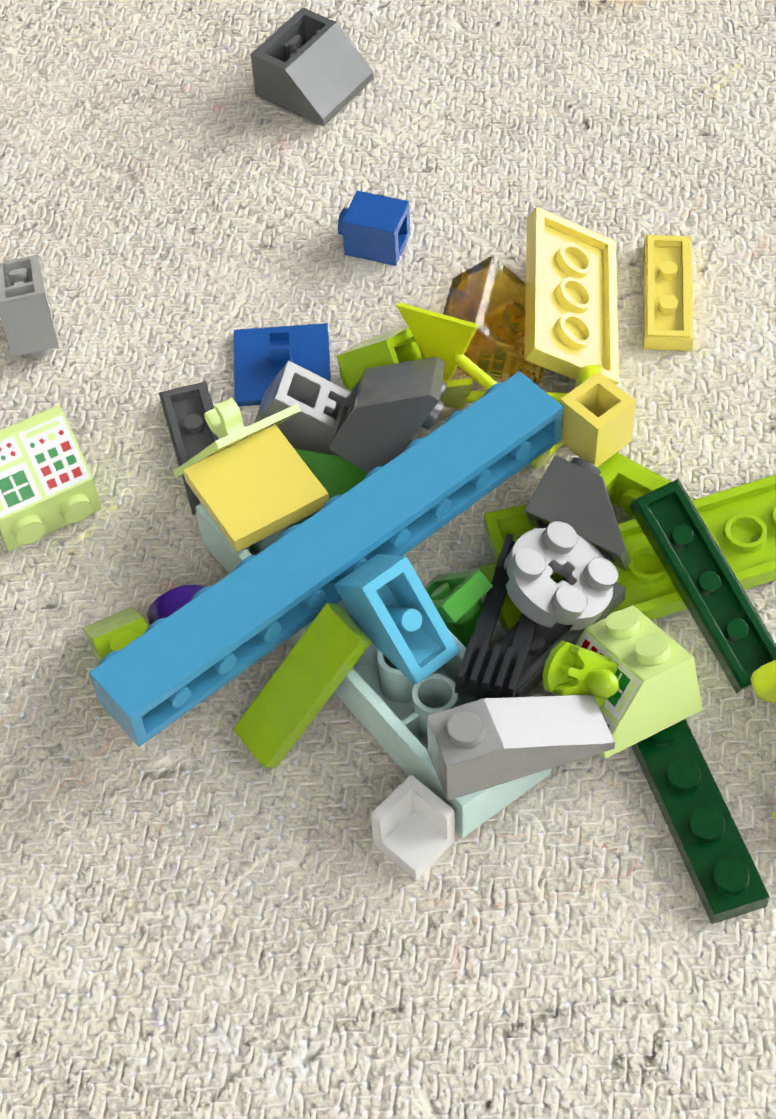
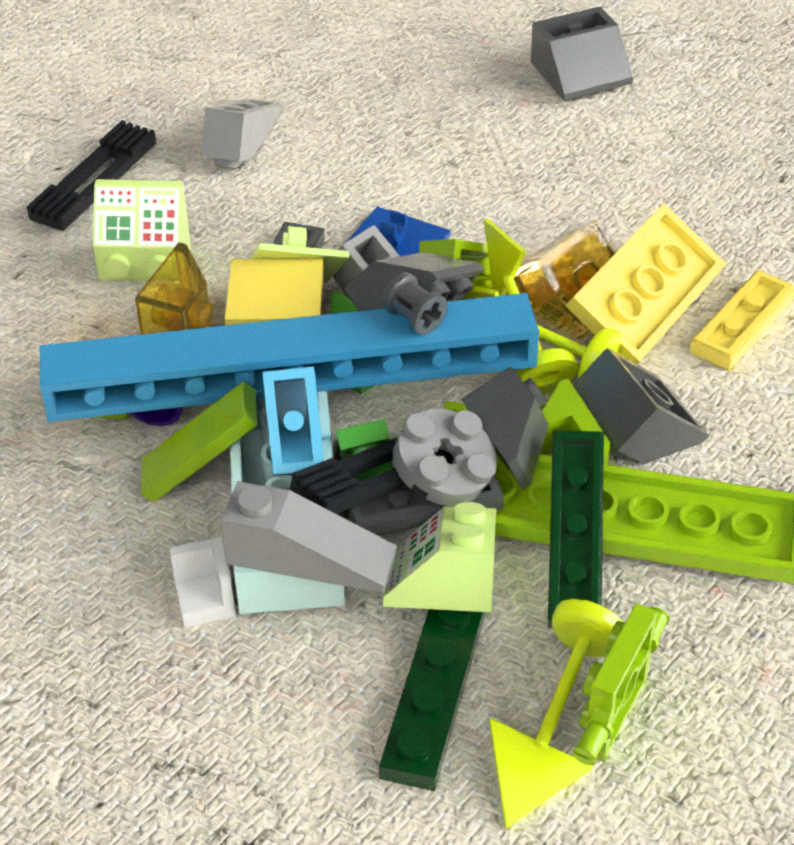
camera: 30 degrees right, 10 degrees down
blue brick [337,191,410,266] -> none
lime piece [542,640,619,707] -> none
light yellow brick [560,372,636,467] -> none
none -> clear yellow slope [135,242,213,335]
none -> dark grey bush [382,272,447,335]
none -> dark grey slope [573,348,709,464]

